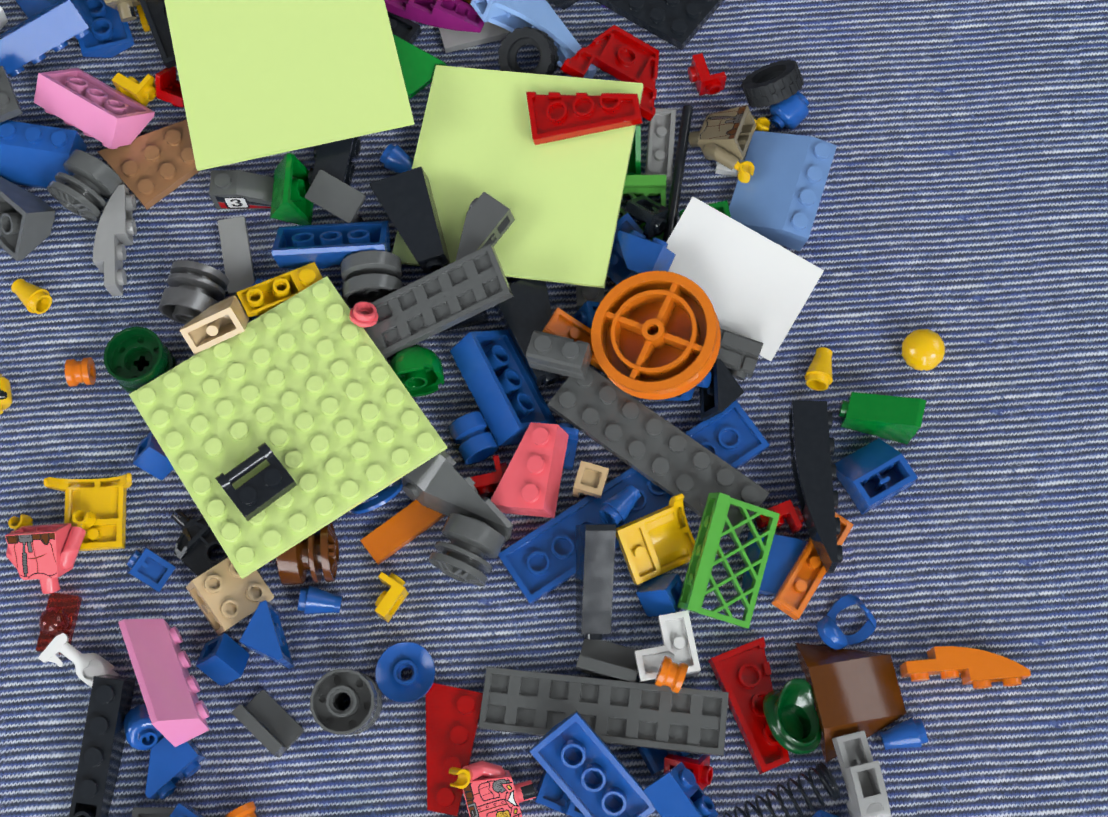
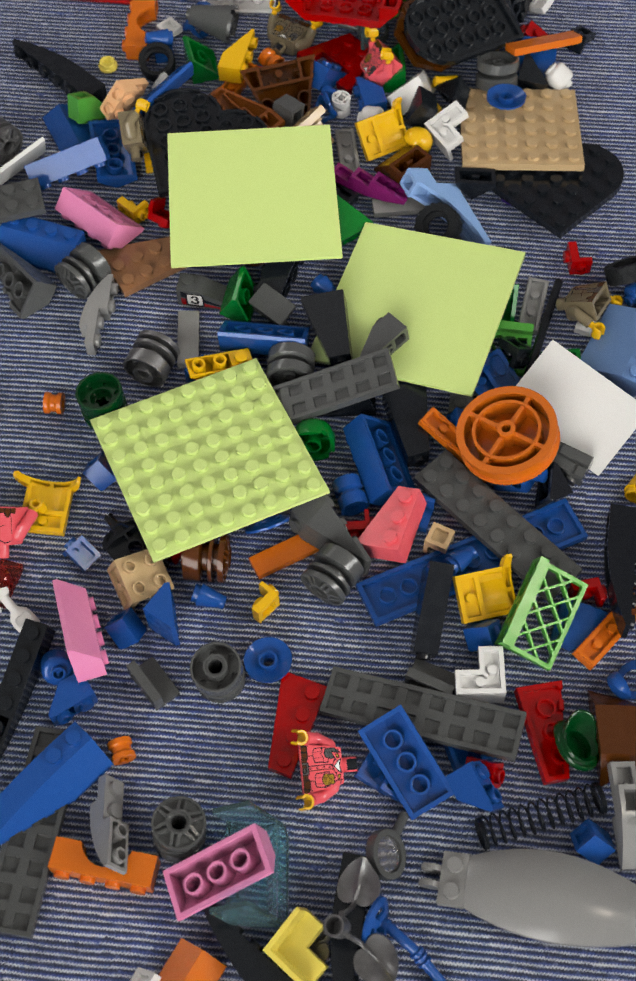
camera: 10 degrees right, 10 degrees down
yellow cone [11,278,52,314] -> none
tan slope [179,295,249,354] -> none
black plate [215,442,297,521] -> none
coral plate [349,301,378,328] -> none
red wing [526,92,643,145] -> none
dark grey brick [526,330,592,380] -> none
red wing [560,25,659,121] -> none
blue slope [617,230,676,274] -> none
orange wheel [654,656,688,694] -> none

